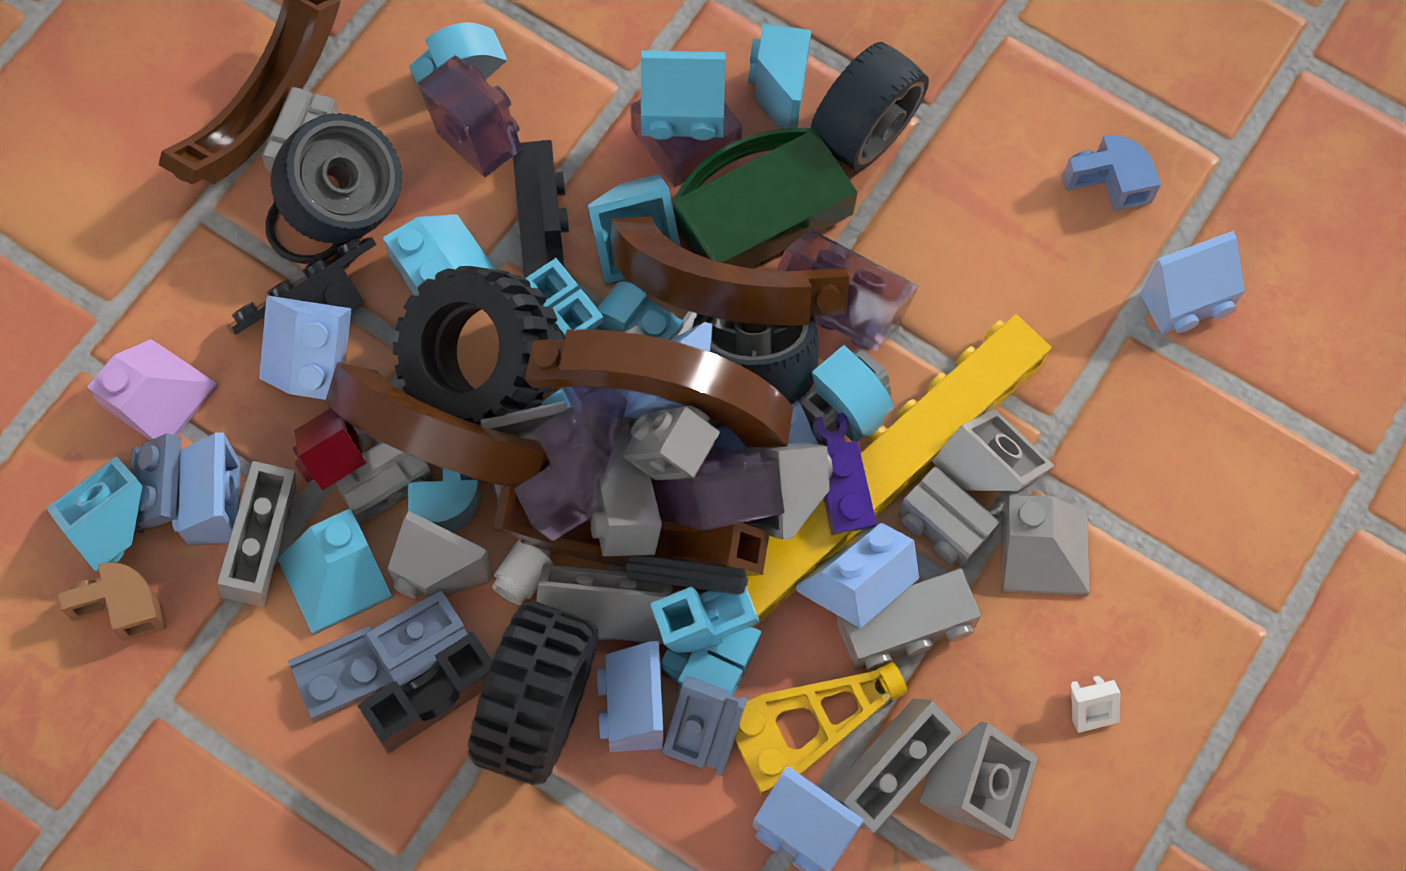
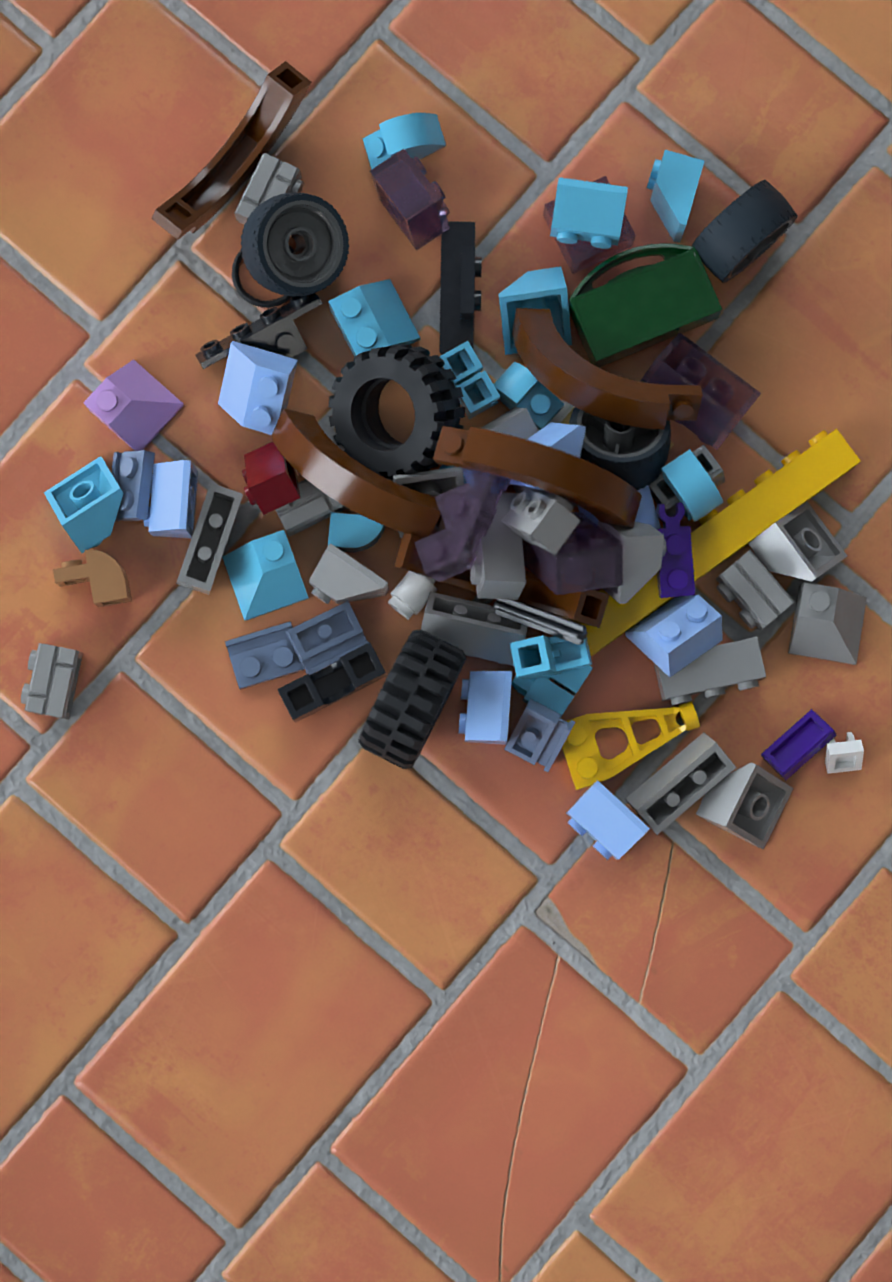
camera: 10 degrees right, 15 degrees up
none -> light grey brick [21,643,83,720]
none -> dark purple tile [761,709,837,781]

